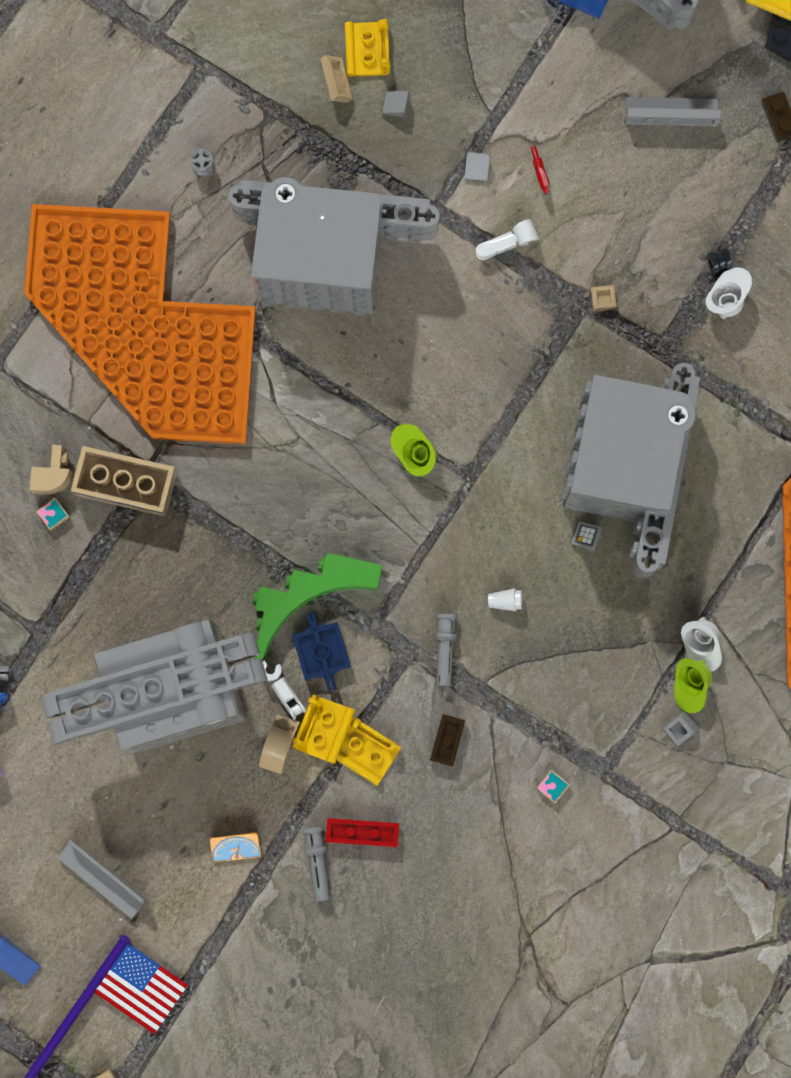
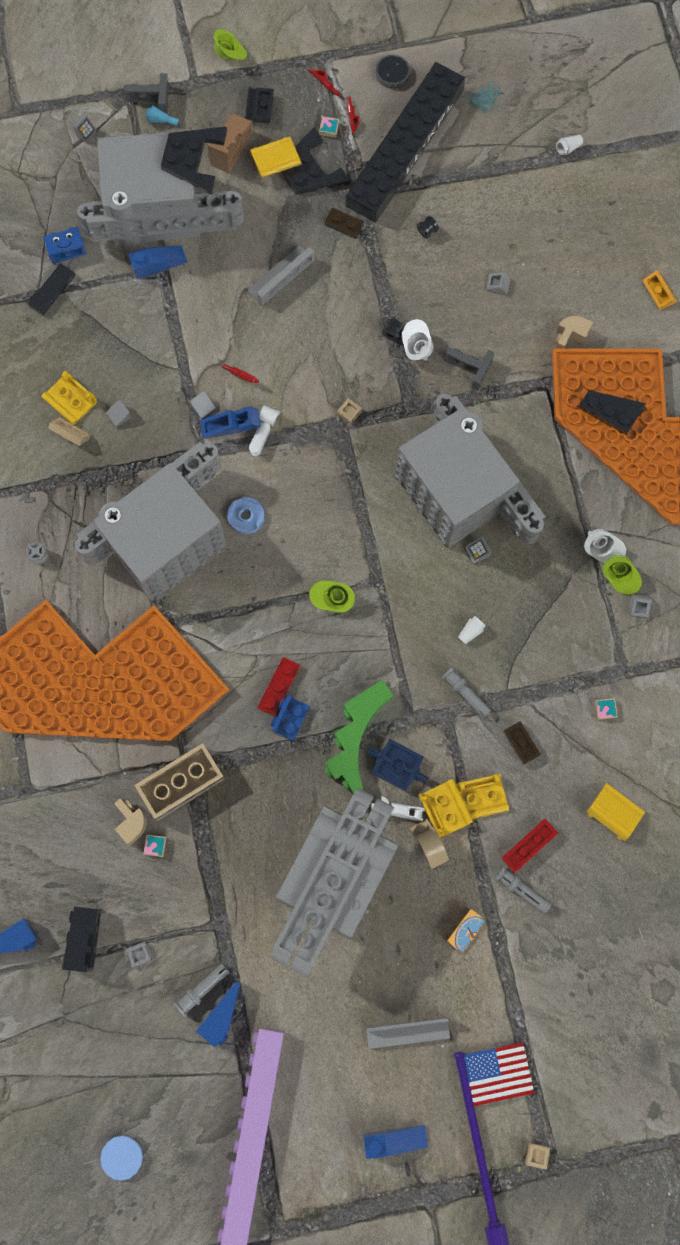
camera: 50 degrees left, 5 degrees down
none -> blue slope [200,406,261,438]
none -> light blue tile [227,497,265,534]
none -> red plate [257,657,301,717]
none -> blue bracket [270,695,310,742]
none -> dark grey bracket [444,347,495,391]
none -> yellow piece [586,783,645,841]

